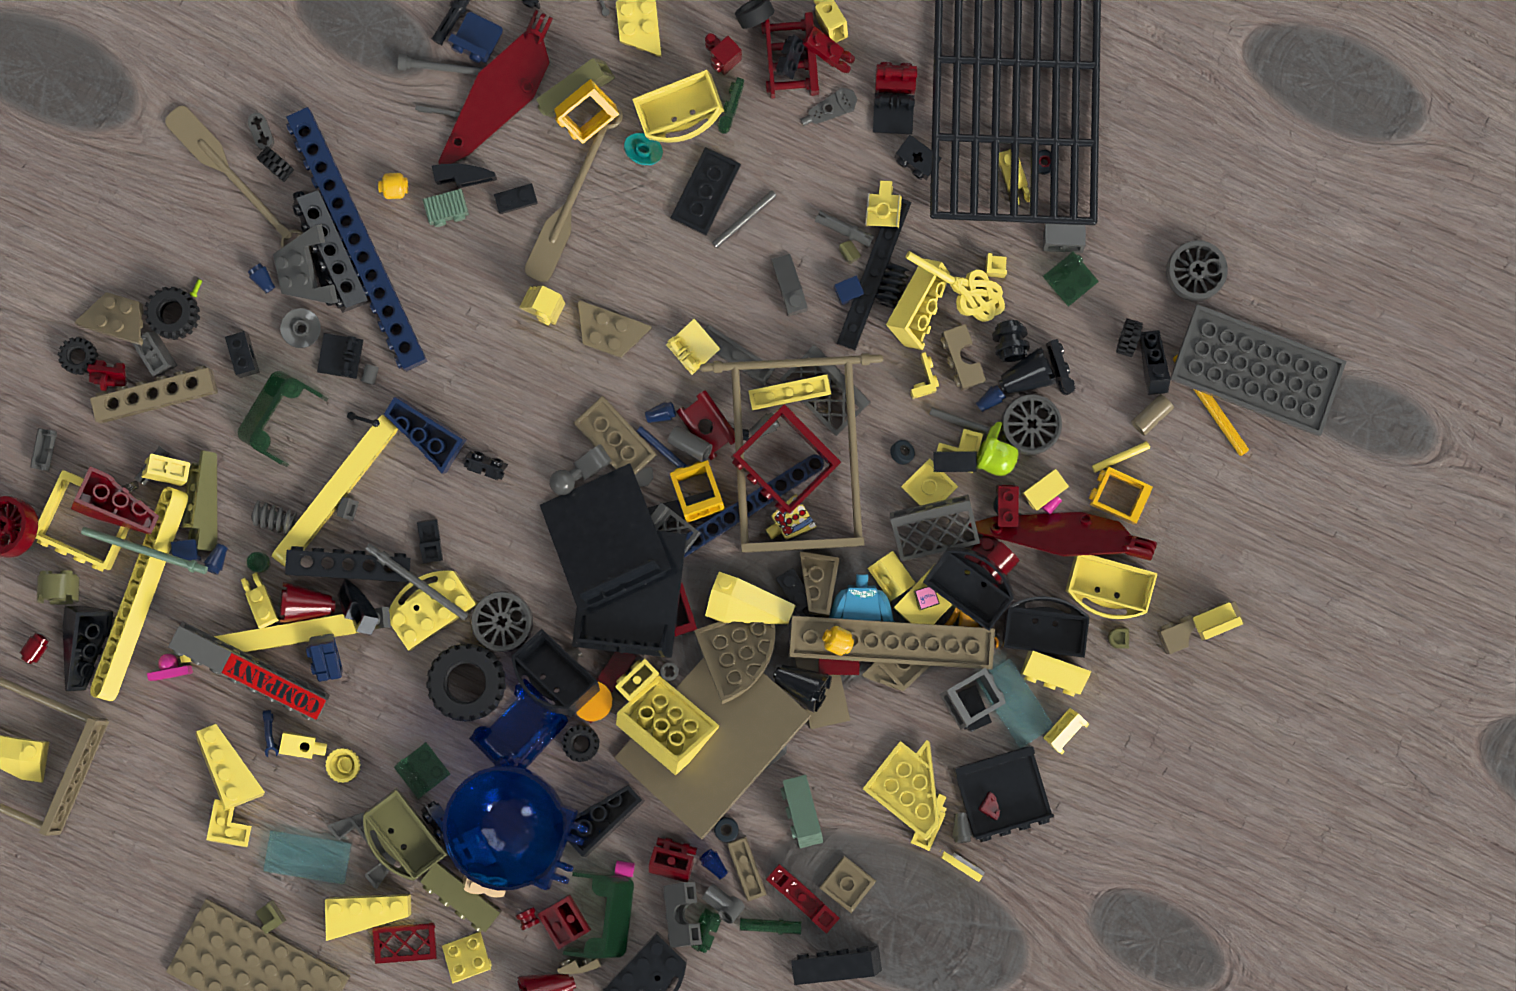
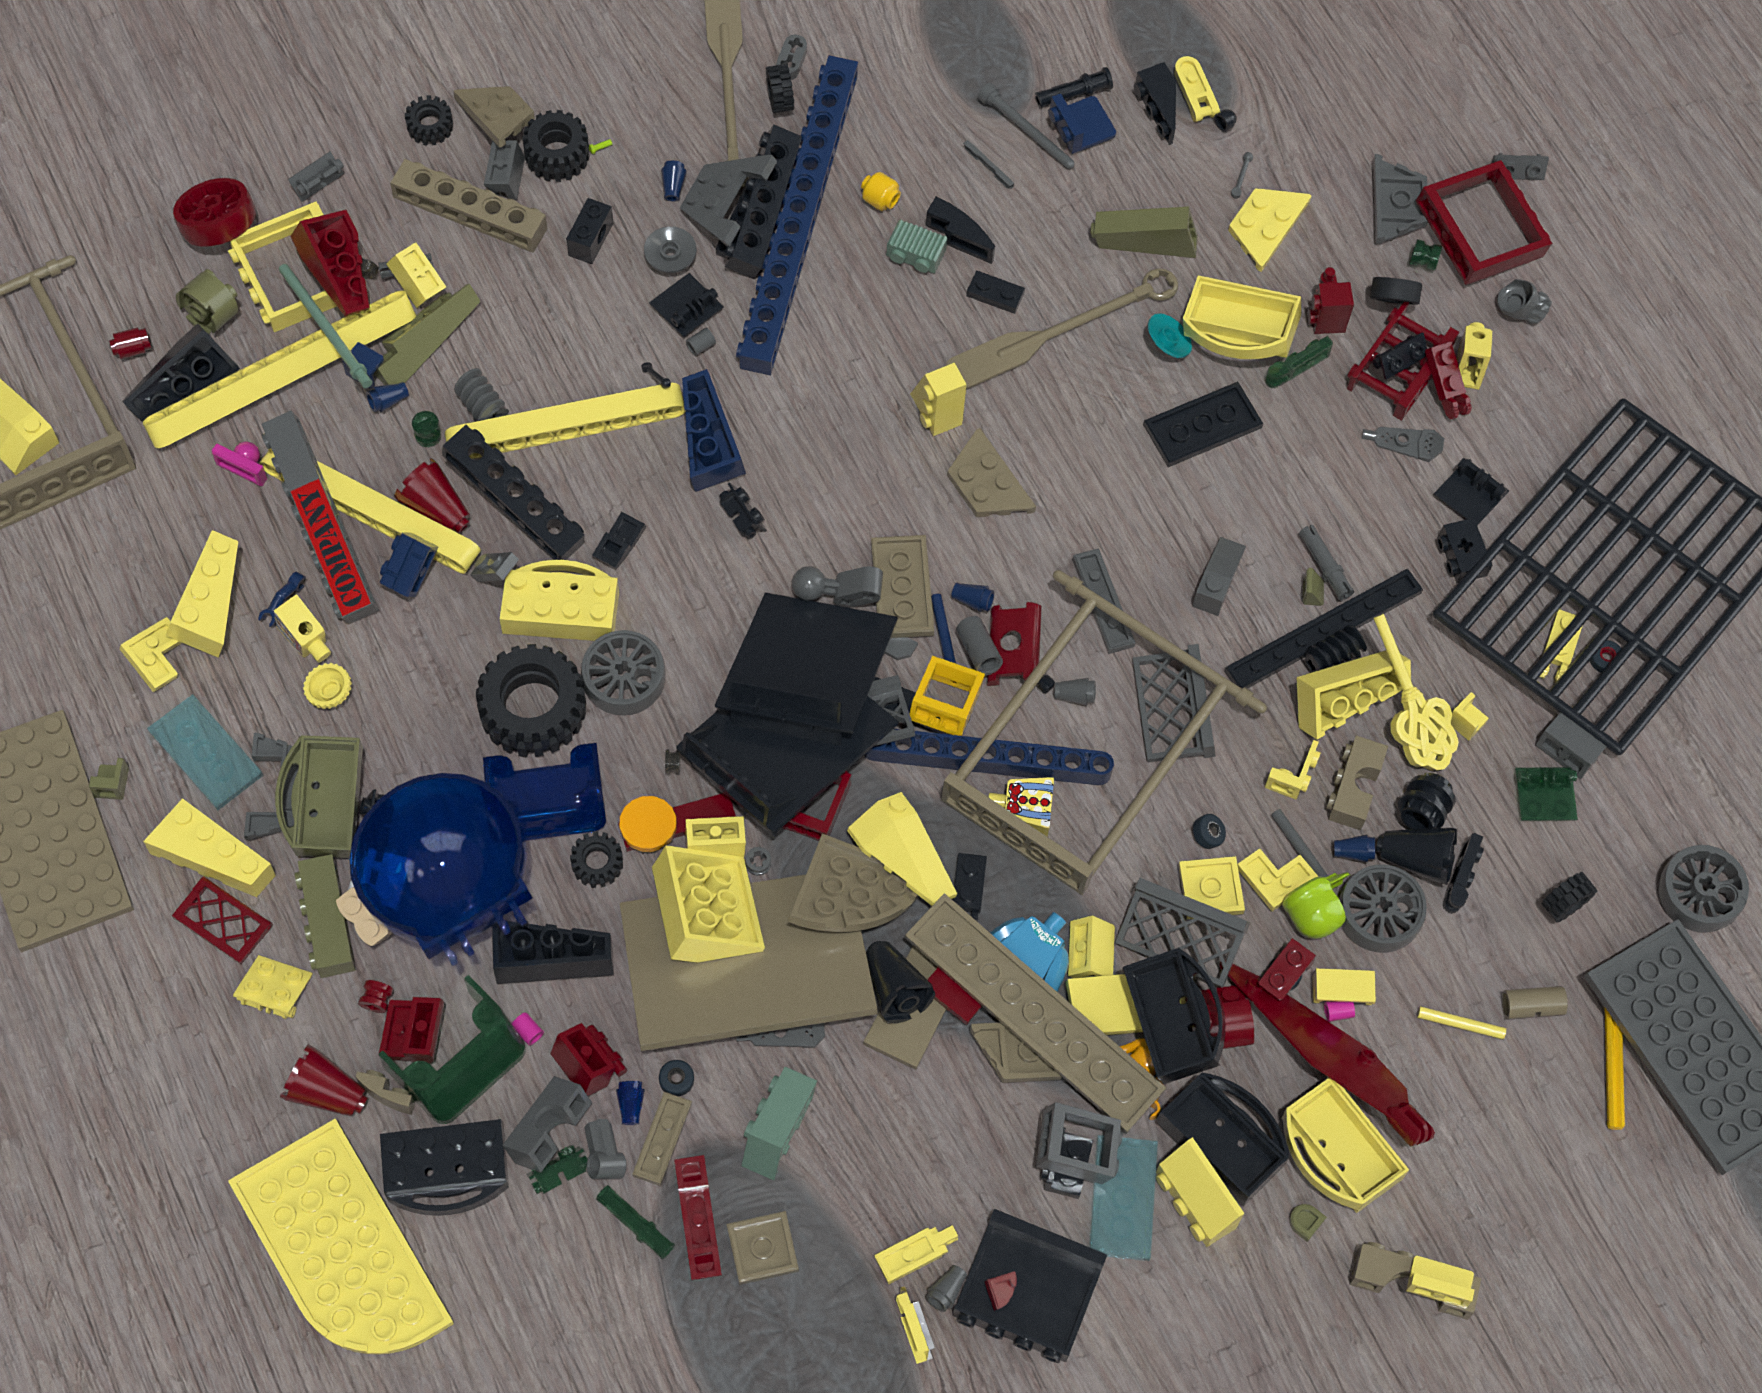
camera: 40 degrees right, 20 degrees down
dark red hips [87,360,127,391] -> none
clear green windscreen [238,371,329,467] -> none
light yellow hinge [241,572,279,629] -> none
dark grey plate [336,497,359,521] -> none
black slope [337,579,379,635] -> none
dark grey bar [365,543,469,621] -> none
clear green hinge [394,742,450,799] -> none
dark red wing [438,9,553,165] -> none
black piece [512,629,600,718] -> none
yellow window [554,79,619,144] -> none
light yellow hinge [666,319,720,375] -> none
dark grey bar [712,190,777,248] -> none
dark red window [731,404,841,515] -> none
light yellow plate [748,374,832,410] -> none
black wedge [791,946,882,985] -> none
dark tan wing [800,551,840,617] -> none
yellow head [822,626,854,656] -> none
dark blue panel [834,275,864,306] -> none
light yellow wing [863,740,939,840] -> none
light yellow piece [865,181,902,228] -> none
dark red brick [875,62,917,94] -> none
bright pink tile [913,586,940,610] -> none
black slope [933,451,977,472] -> none
light yellow hinge [1043,708,1089,754] -> none
yellow window [1089,467,1153,525] -> none
black slope [1140,330,1171,395] -> none

